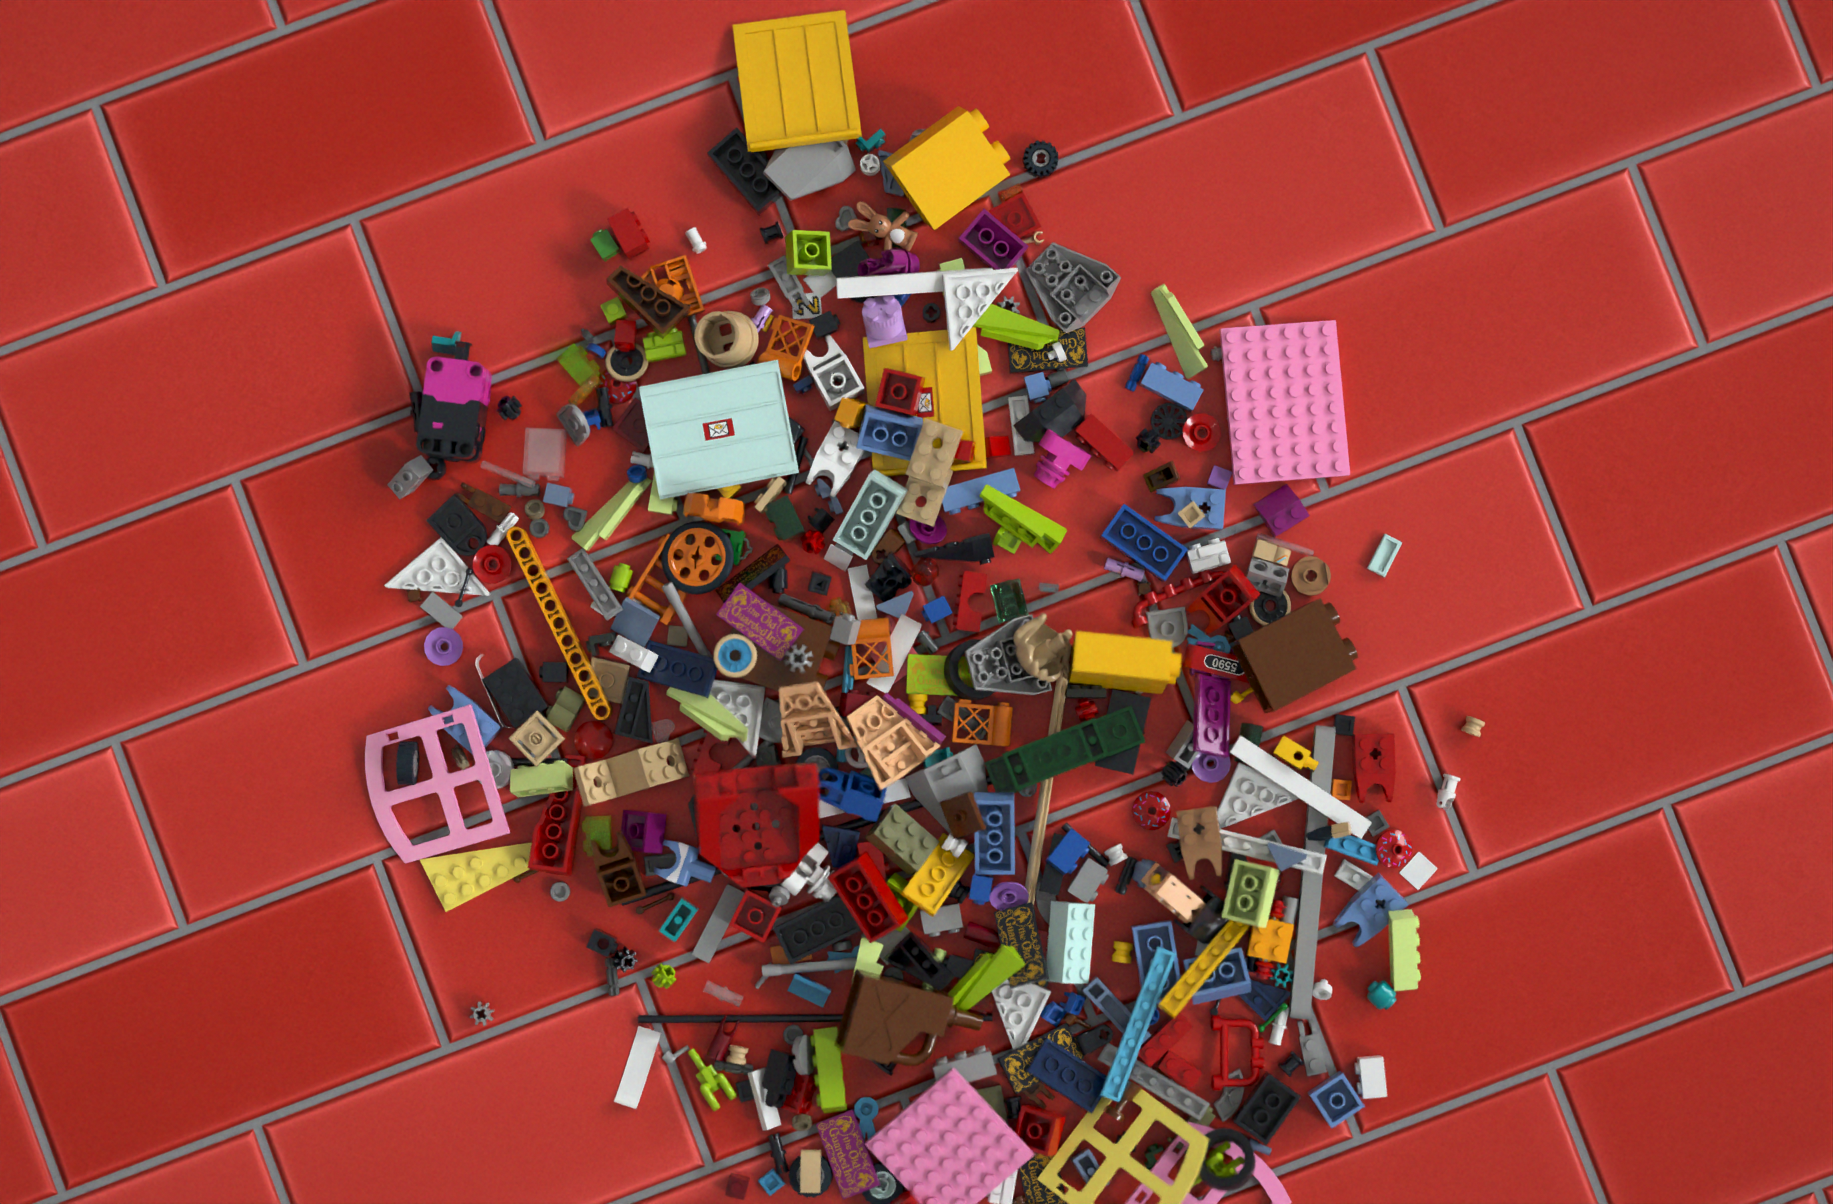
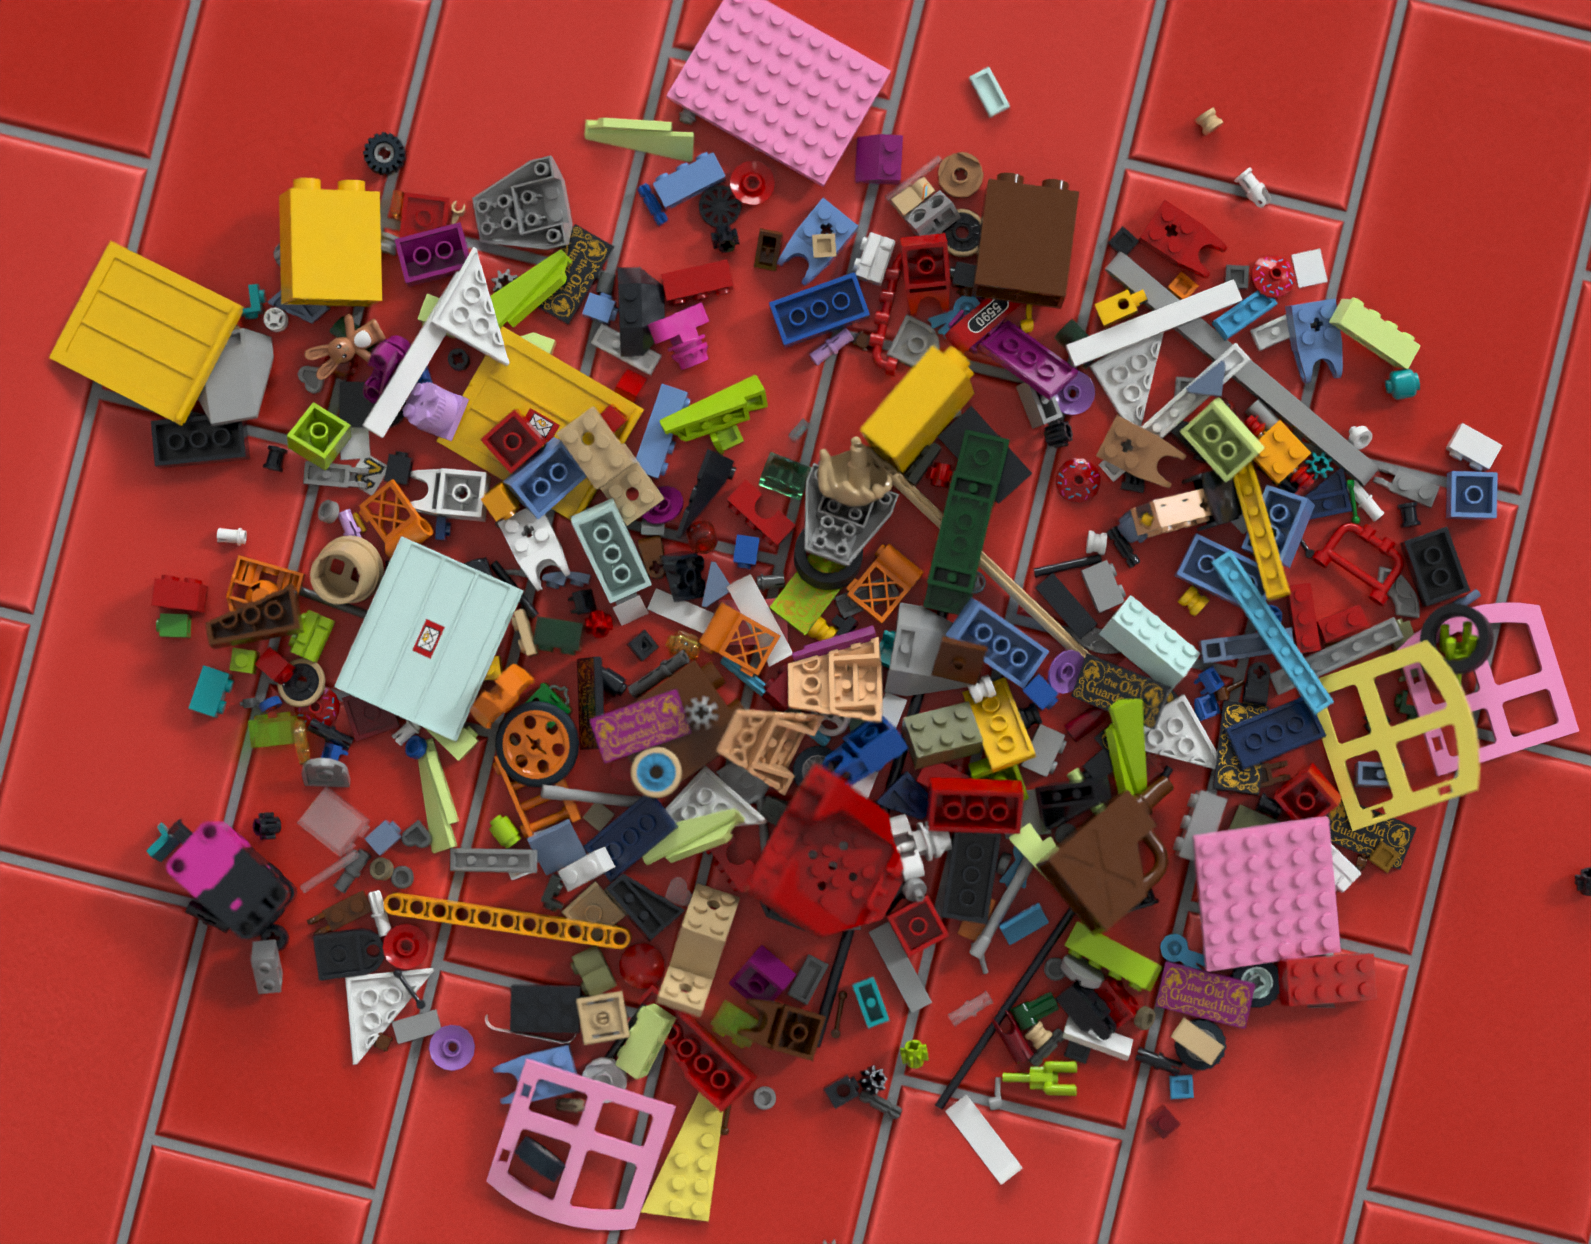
camera: 55 degrees left, 0 degrees up
black brick [539,662,569,682] -> none
medium blue connector [653,840,716,886] -> none
light grey brick [830,613,861,645] -> none
blue brick [1045,828,1090,875] -> none
white tile [1047,342,1067,362] -> none
reddish brown piece [1105,1079,1142,1122] -> none
medium lavender tile [1207,465,1232,490] -> none
piece [1307,821,1351,841] -> none
none -> teal brick [188,665,234,718]
none -> light grey wheel [381,231,399,256]
none -> dark green piece [1010,992,1059,1031]

